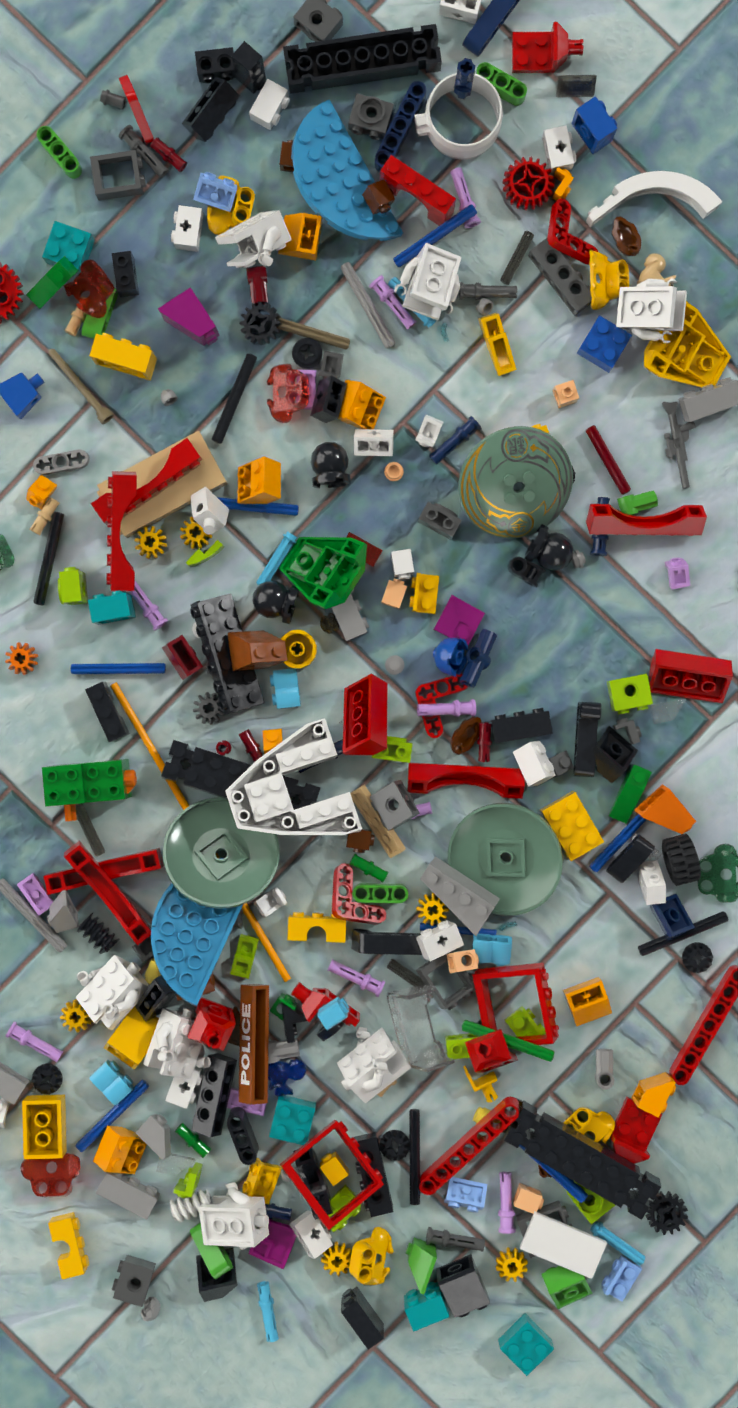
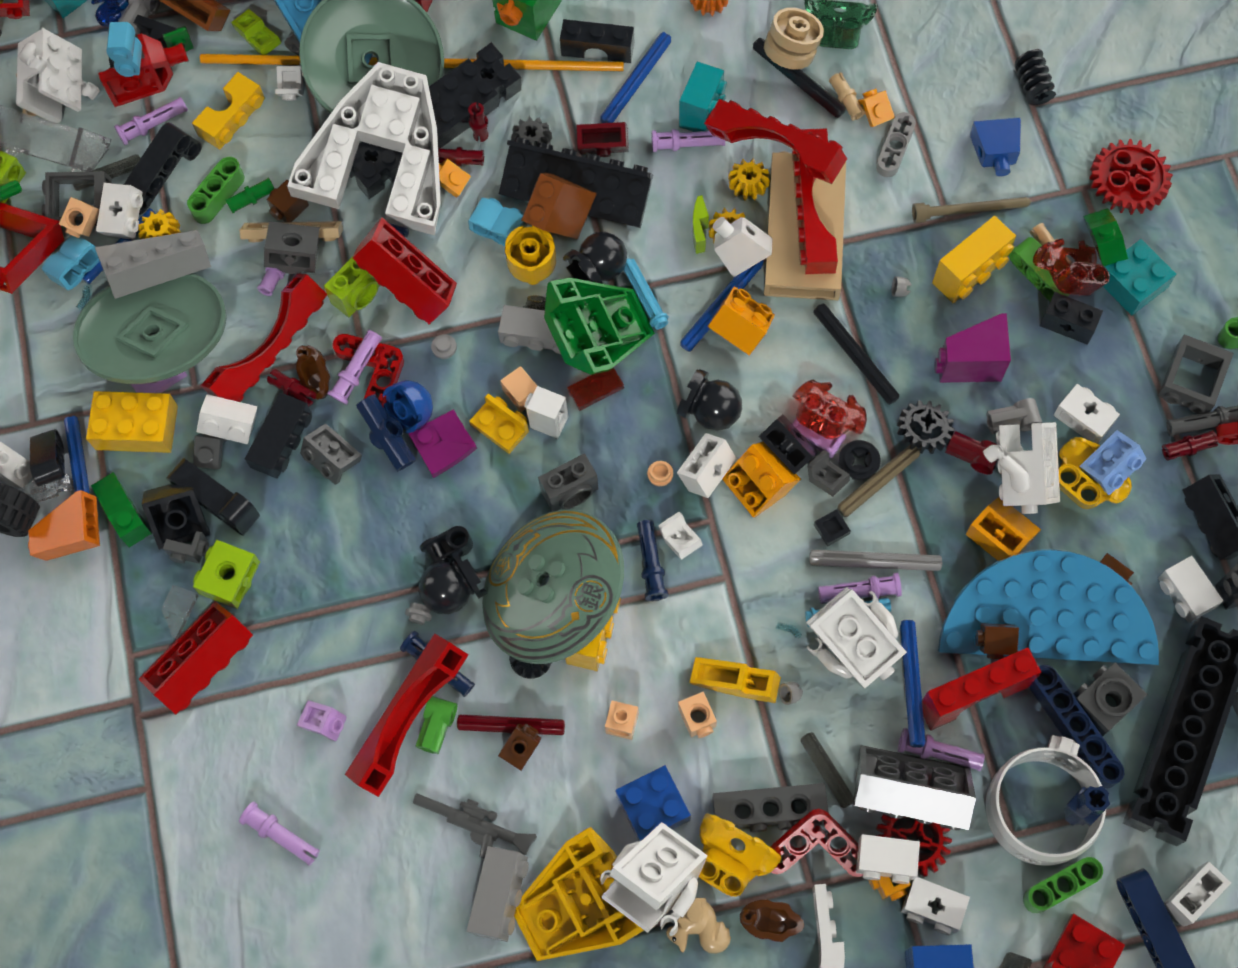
camera: 130 degrees right, 20 degrees down
lime brick [58,567,88,605] -> none
red beam [332,863,387,925] -> none
dark grey pin [459,282,517,300] -> none
none -> dark grey bracket [300,423,362,485]
none -> reddish brown brick [498,723,541,771]
none -> light nougat brick [678,691,717,738]
none -> tan wheel [764,8,824,69]
none -> black plate [814,509,851,547]
none -> slope [854,745,976,830]
none -> white brick [856,834,920,884]
none -> light grey piece [986,398,1042,434]

